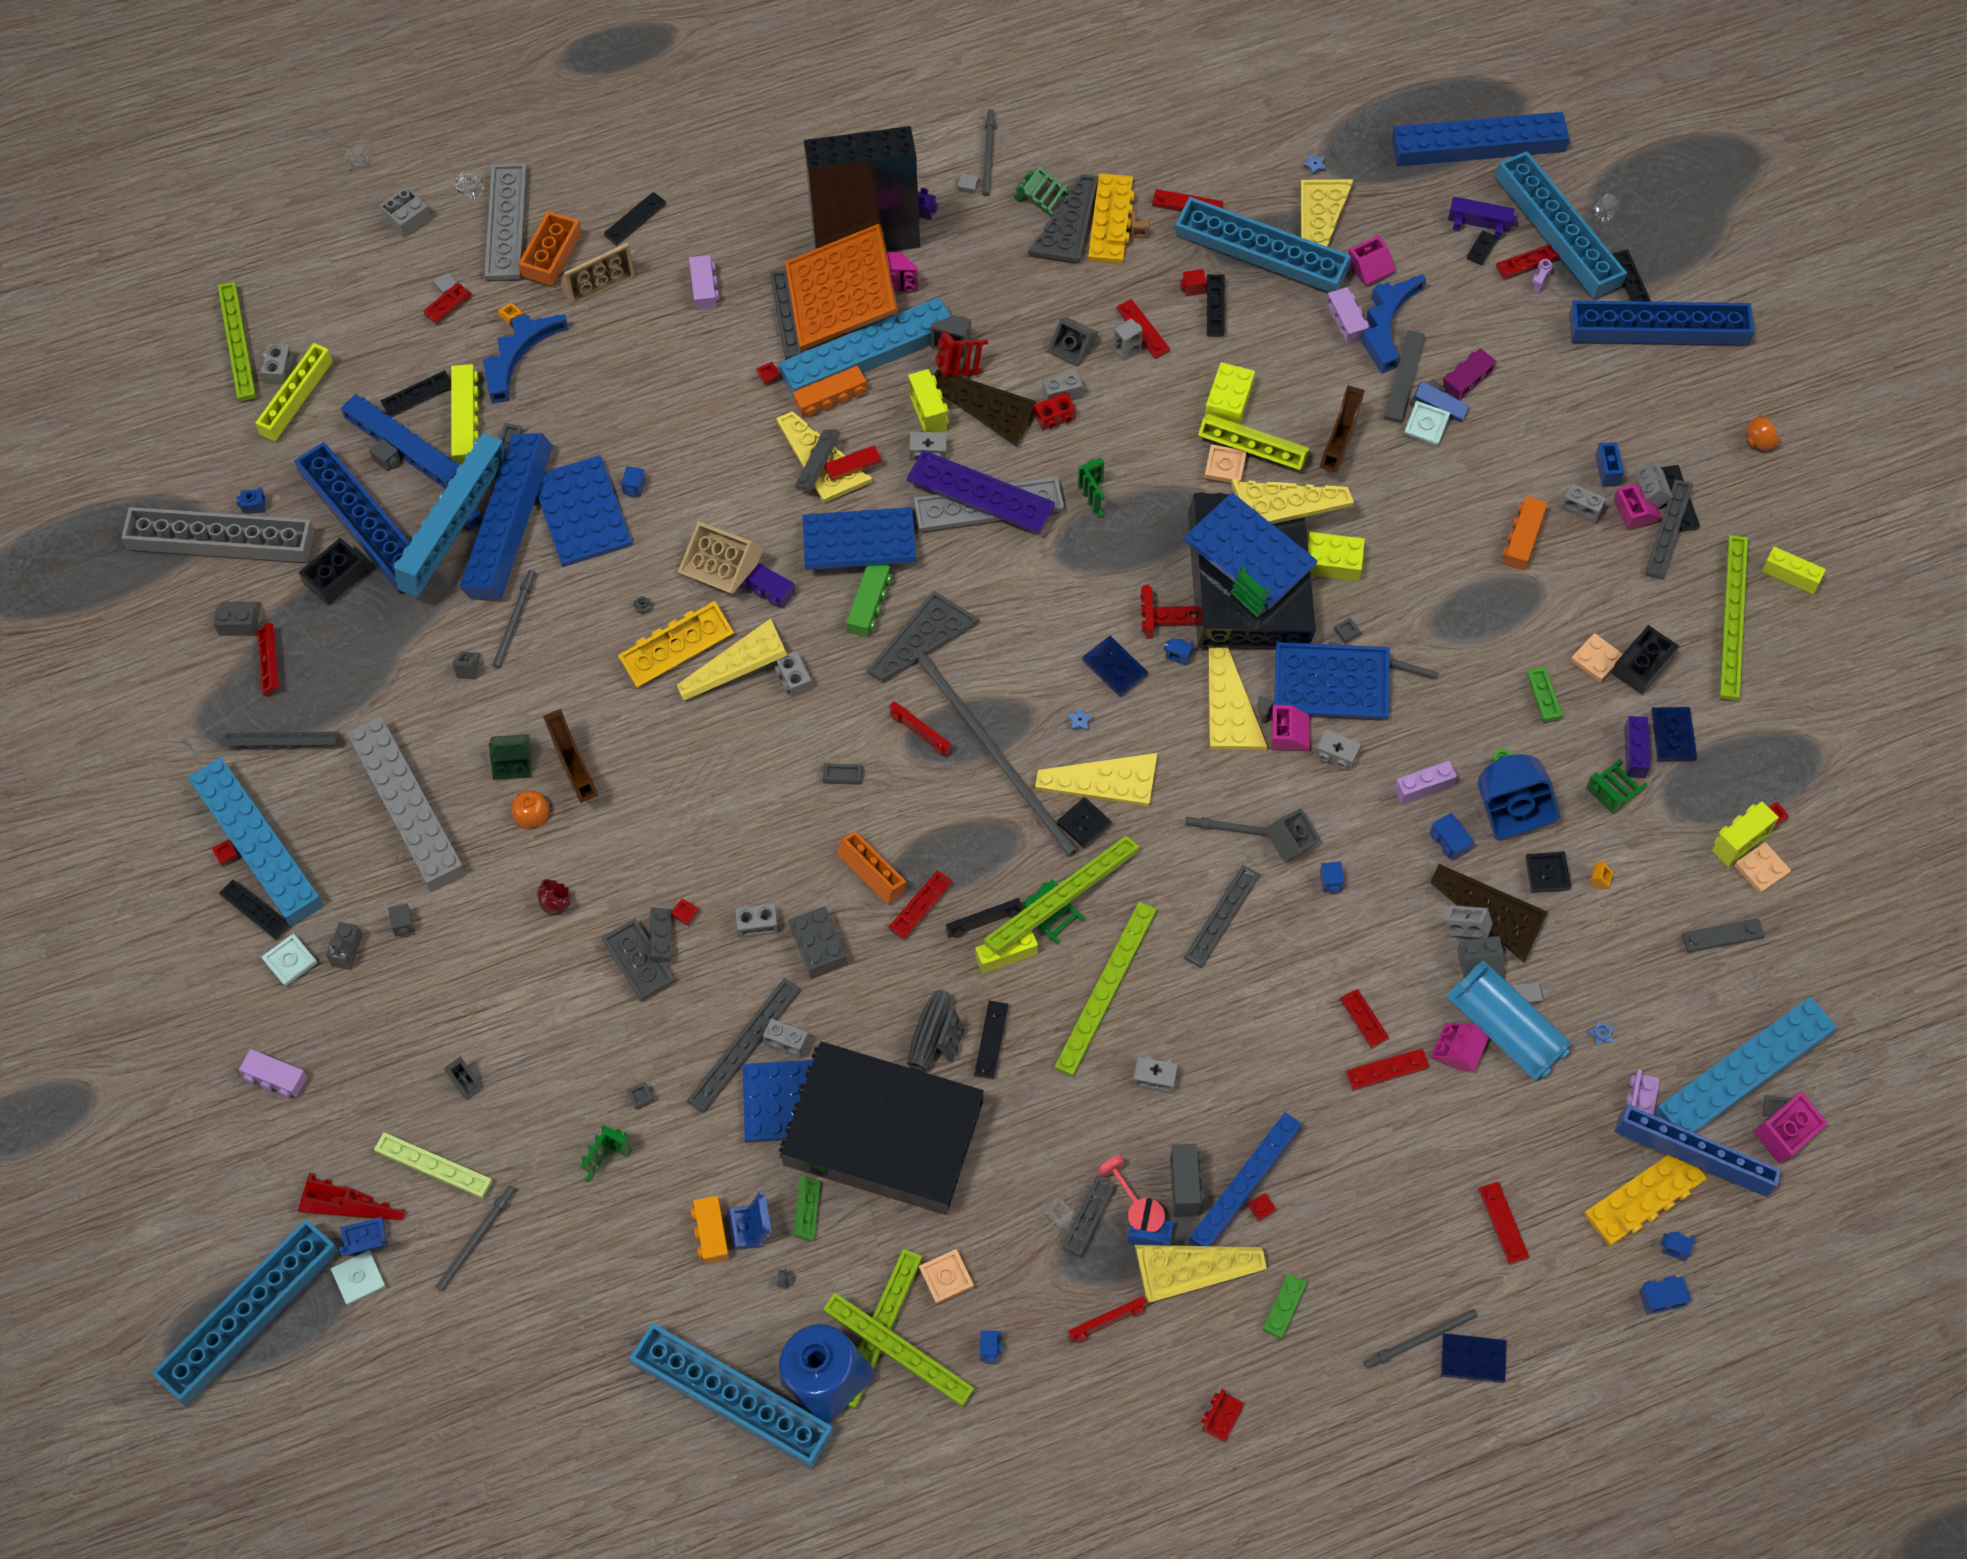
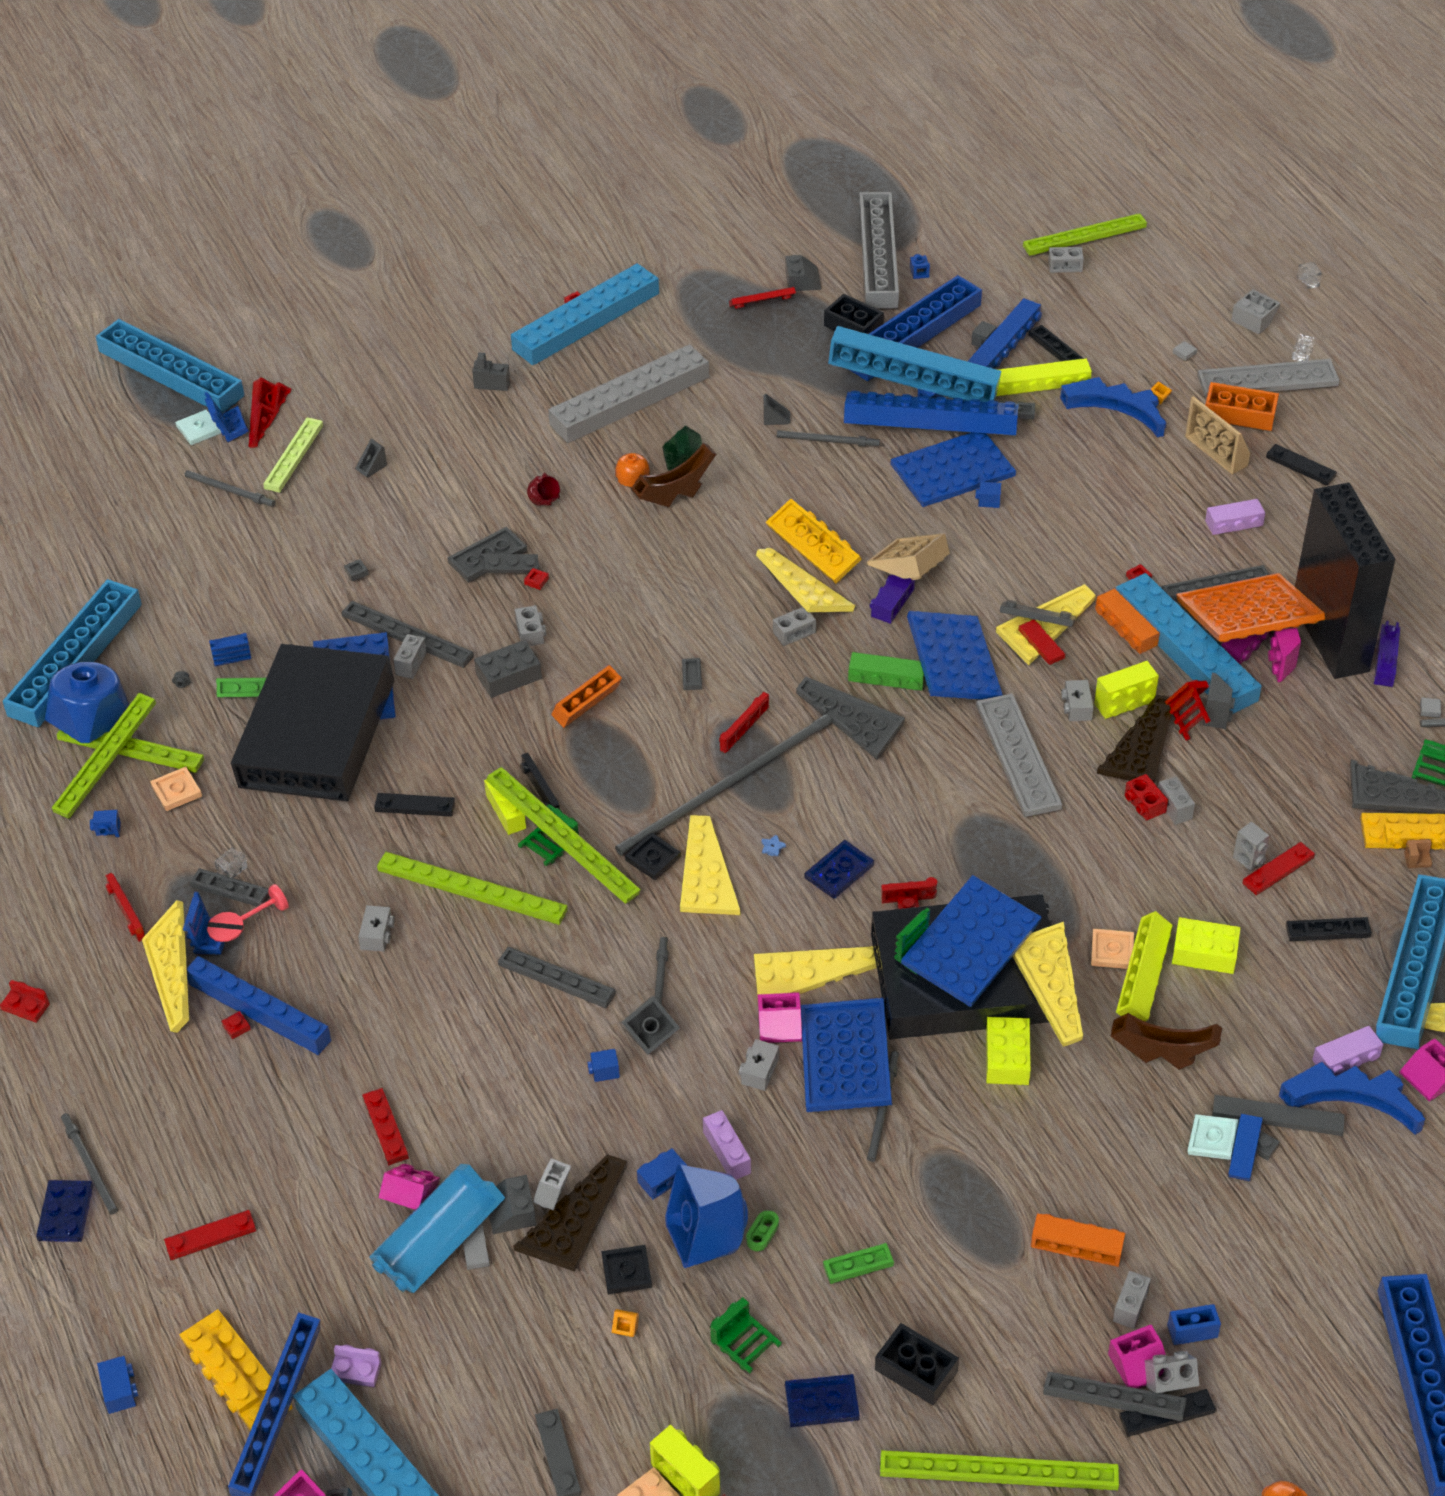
camera: 85 degrees right, 15 degrees down
black plate [219,880,289,941] -> none
dark grey plate [221,732,340,748] -> none
lavender brick [239,1049,308,1098] -> none
neon yellow brick [255,343,333,442] -> none
light aqua plate [261,933,317,987] -> none
dark grey brick [388,903,415,937] -> none
red plate [423,283,472,325] -> none
green plate [580,1124,632,1182] -> none
dark grey plate [633,596,651,614] -> none
light orange brick [691,1195,730,1265] -> none
red plate [889,870,953,940] -> none
dark purple plate [907,450,1055,534] -> none
dark grey plate [907,990,965,1072] -> none
dark grey slope [1047,317,1098,366] -> none
green plate [1077,457,1105,518] -> none
blue brick [1164,637,1194,666] -> none
dark grey brick [1170,1144,1204,1217] -> none
red brick [1180,269,1207,297] -> none
dark grey slope [1257,696,1272,724] -> none
bright green plate [1262,1274,1307,1340] -> none
dark grey plate [1334,618,1361,643] -> none
red tile [1340,989,1389,1049] -> none
magenta brick [1443,348,1496,400] -> none
light nougat plate [1570,633,1622,683] -> none
medium blue plate [1588,1021,1614,1045] -> none
dark purple brick [1624,716,1650,778] -> none
blue brick [1660,1232,1695,1261] -> none

